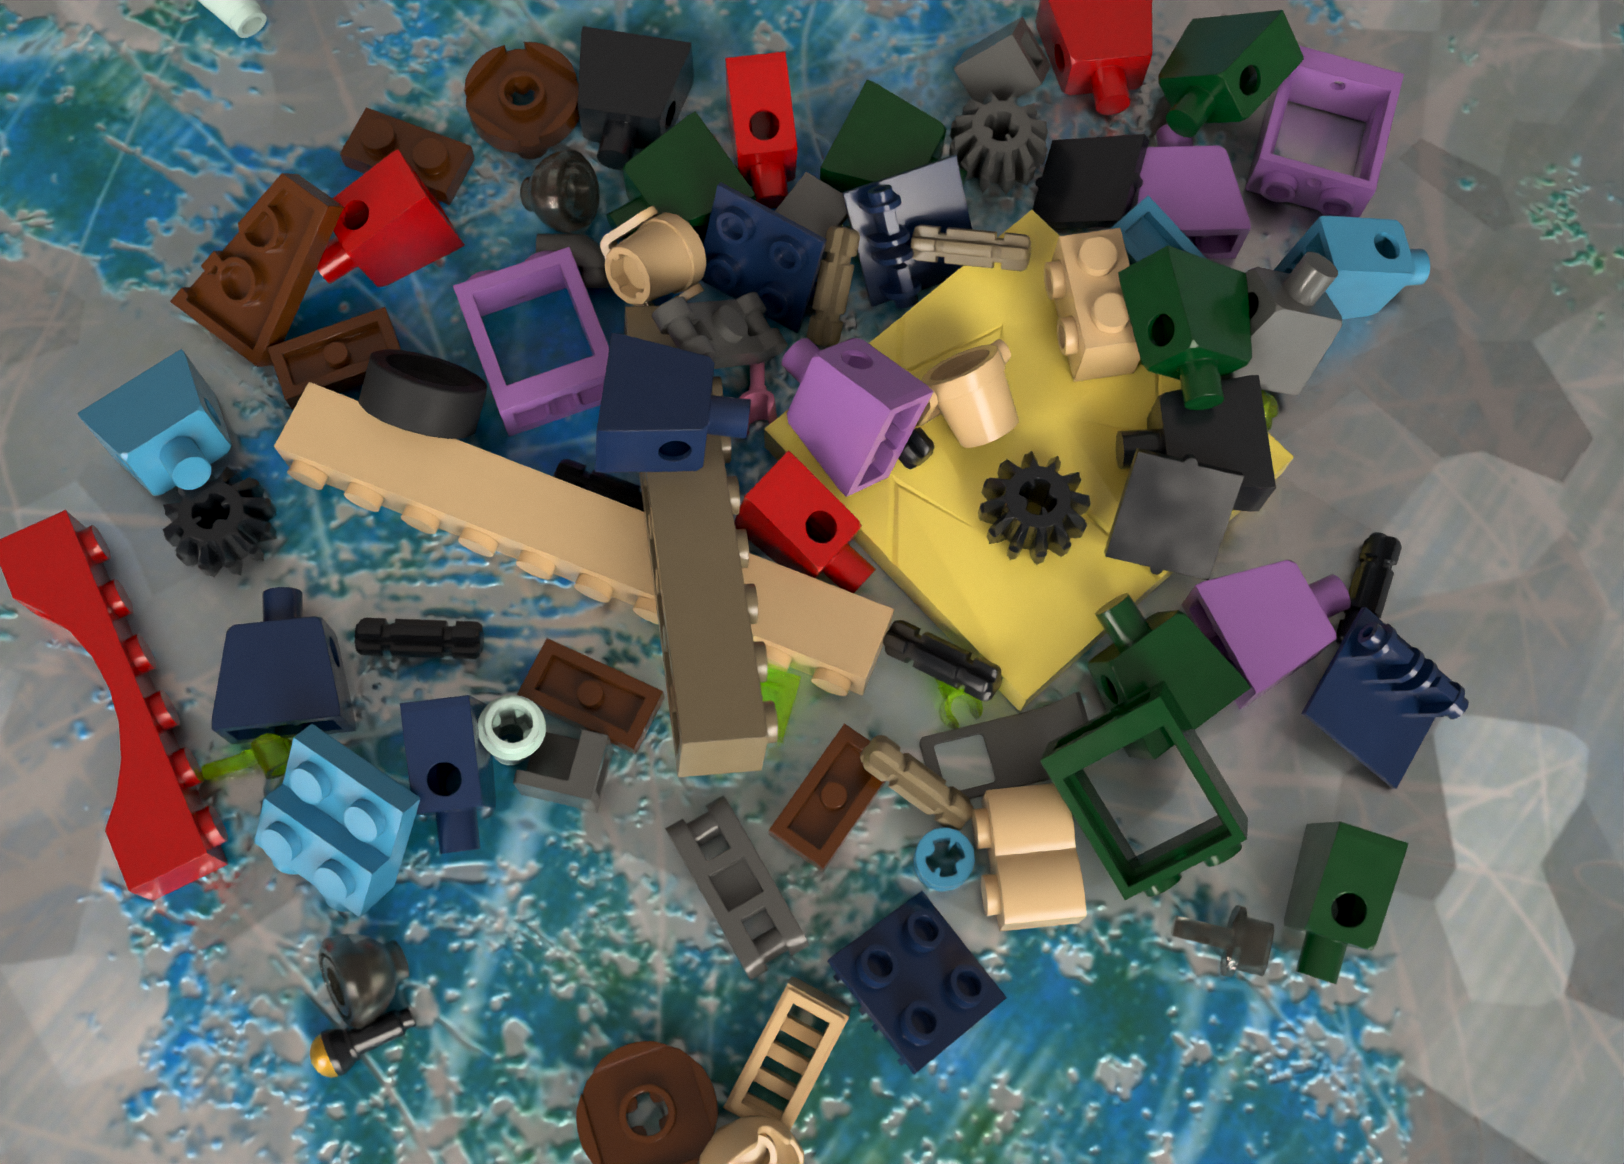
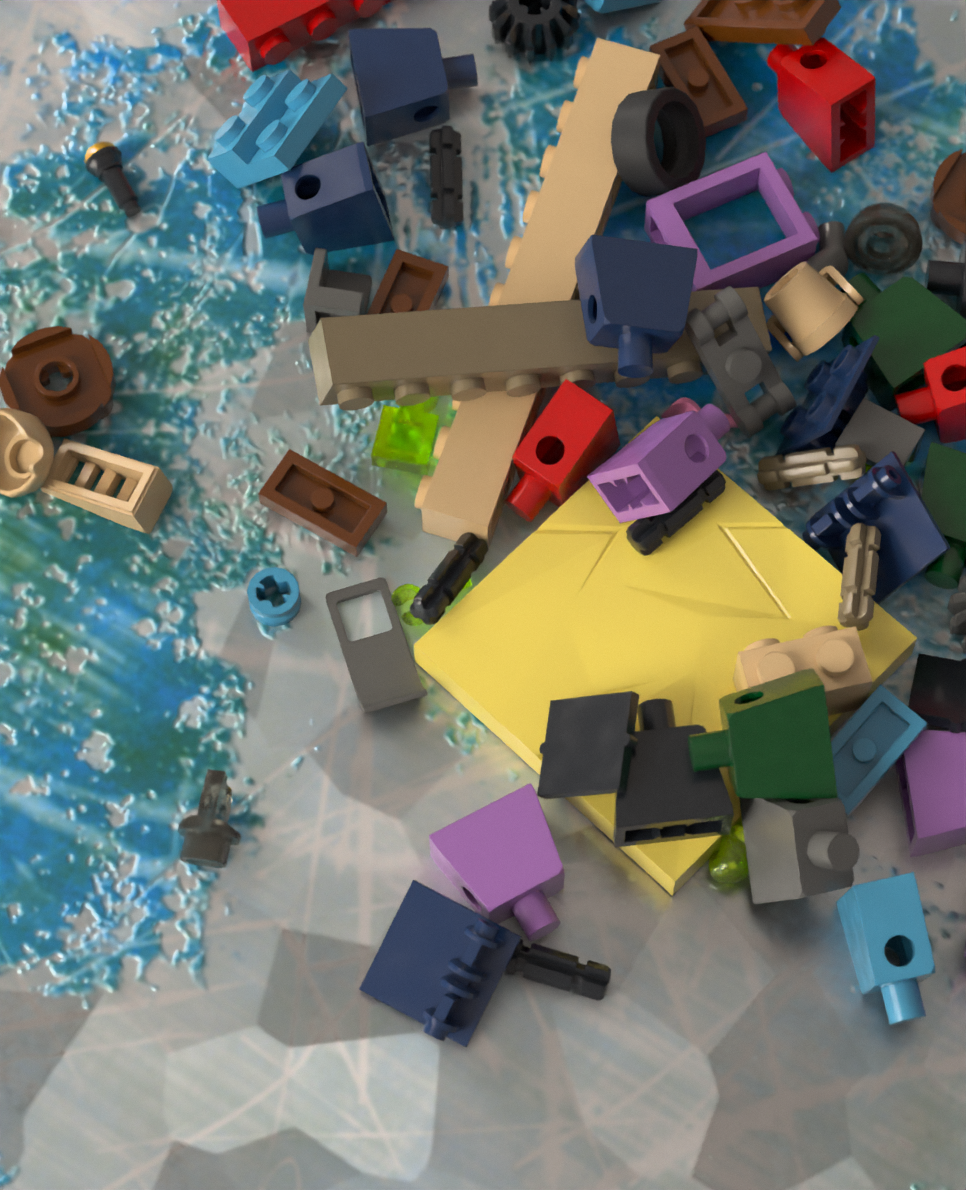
camera: 90 degrees right, 5 degrees down
clear neon green hand [202,733,292,780] -> none
clear smoke brick [318,933,409,1030] -> none
reddish brown plate [340,107,475,205] -> none
light aqua cone [478,695,546,765] -> none
dark grey plate [665,795,809,981] -> none
dark blue hinge [827,891,1007,1074] -> none
dark tan axle [860,735,974,831] -> none
tan piece [917,339,1019,448] -> none
tan brick [972,783,1087,931] -> none
black gear [978,451,1090,565] -> none
dark green window [1040,681,1248,900] -> none
dark green torso [1088,593,1251,760] -> none
dark green torso [1284,821,1409,985] -> none

